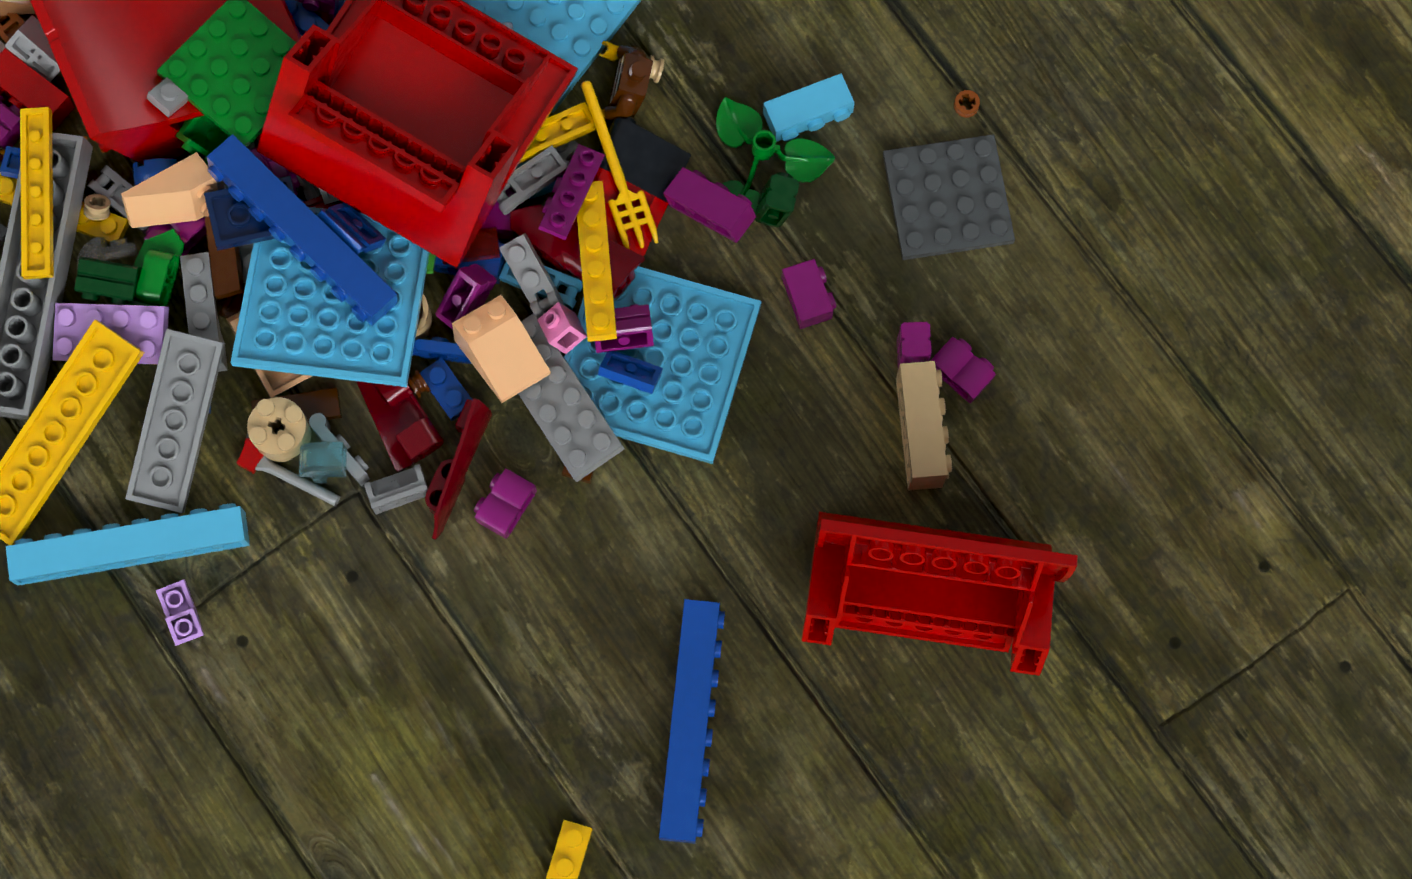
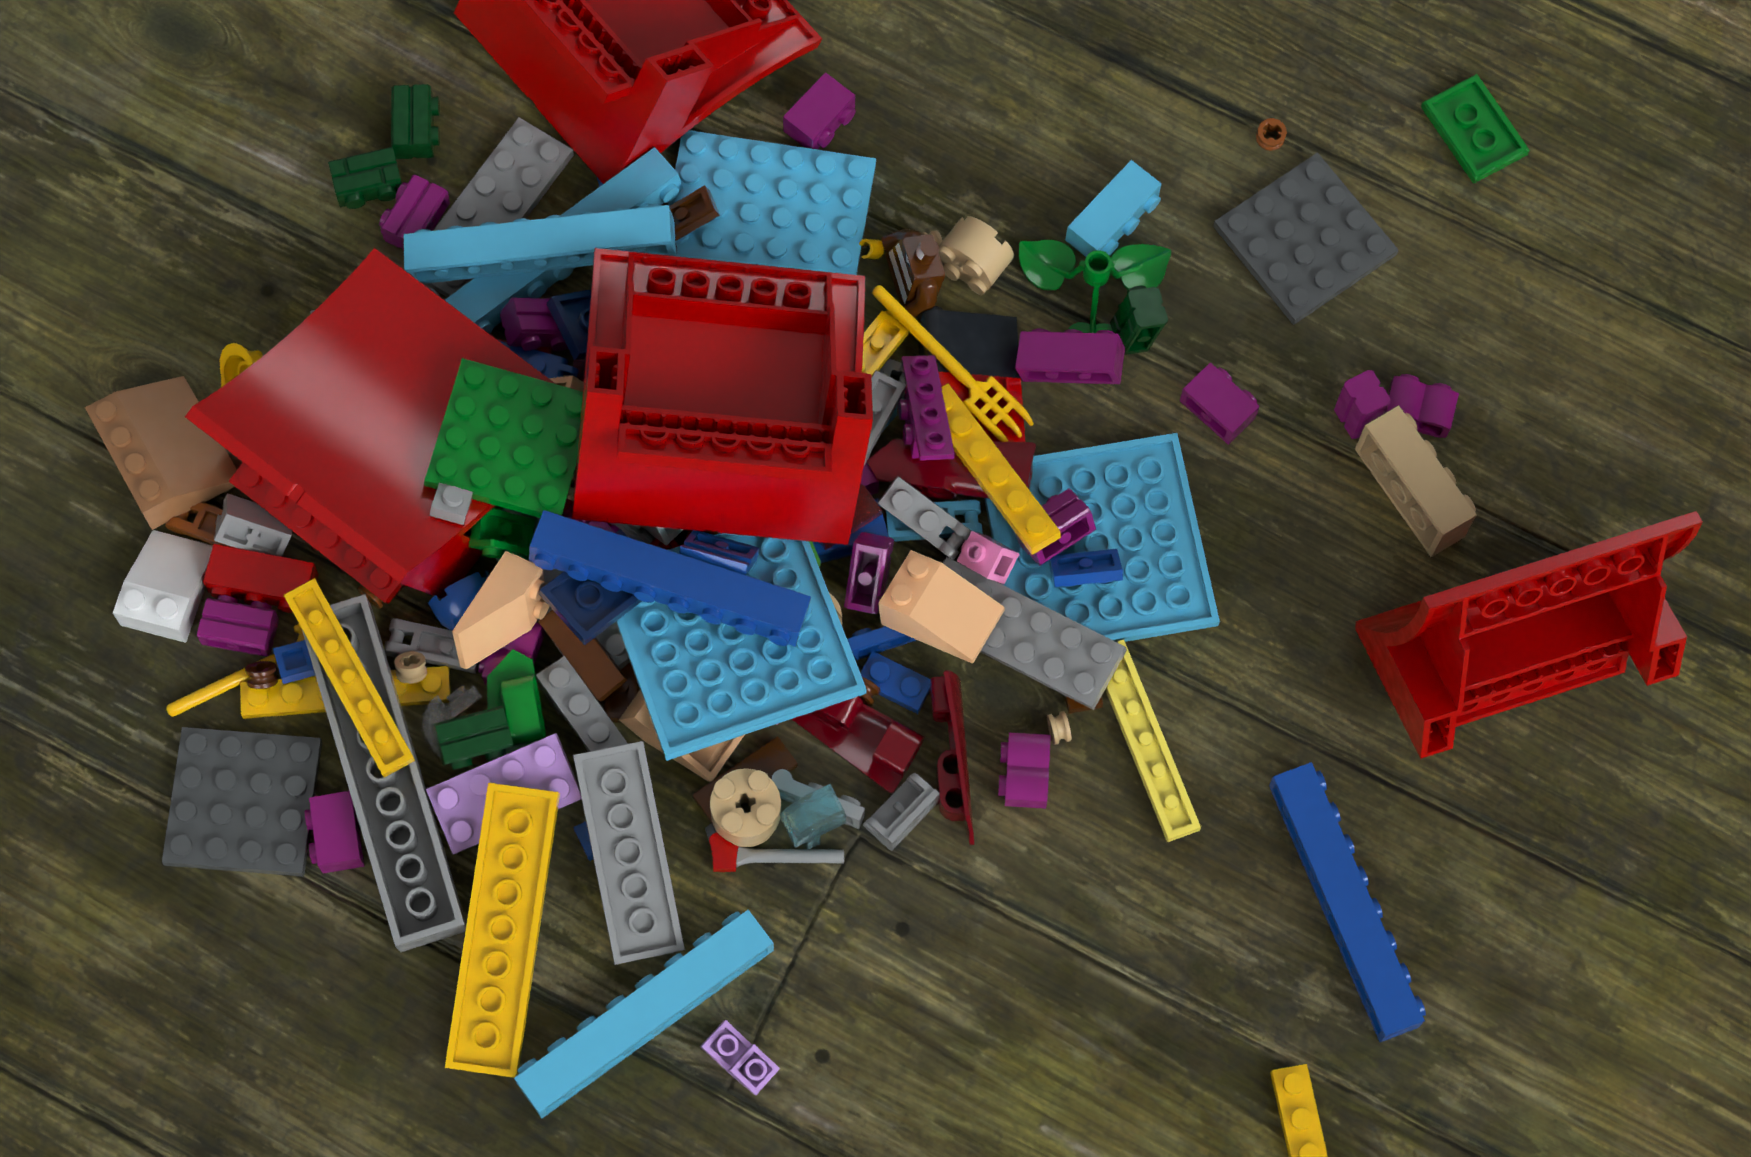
camera: 30 degrees left, 5 degrees down
none -> tan brick [938,216,1014,295]
none -> tan bush [1046,711,1072,745]
none -> light yellow plate [1105,639,1201,842]
none -> green tile [1421,74,1530,184]

